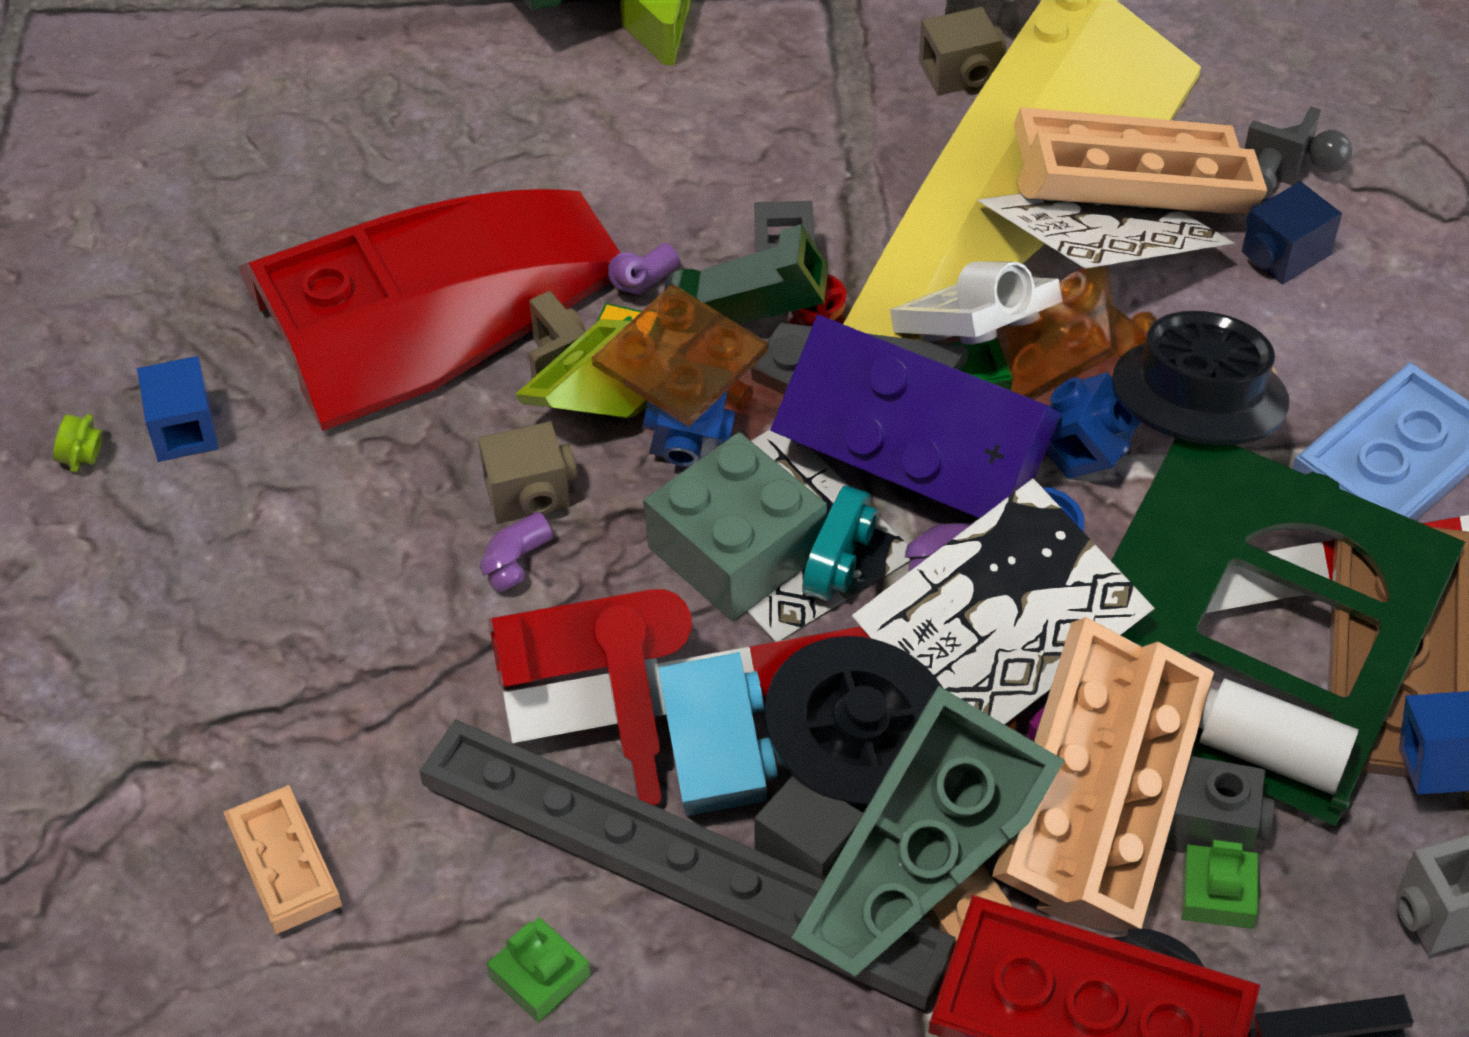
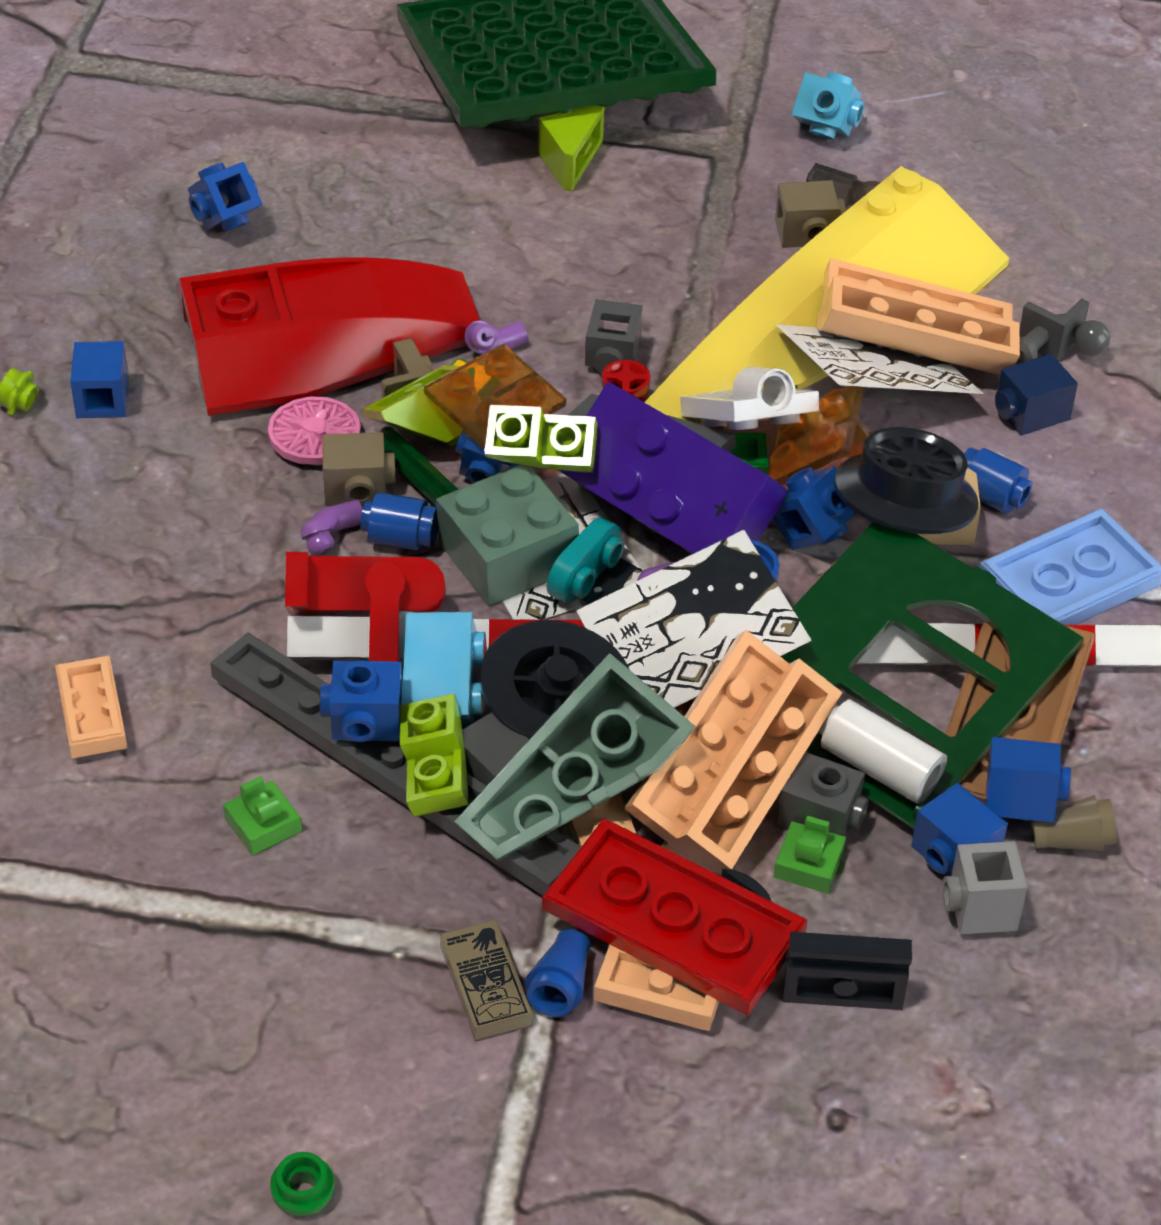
camera: 10 degrees right, 5 degrees down
dark green leg [660,224,828,337] -> none
none -> blue brick [188,162,263,233]
none -> bright pink wheel [268,396,361,465]
none -> blue brick [320,660,402,742]
none -> blue brick [361,492,438,551]
none -> dark green axle [380,426,459,505]
none -> lime slope [400,693,468,817]
none -> slope [485,405,598,473]
none -> blue brick [911,782,1008,876]
none -> blue brick [964,447,1033,514]

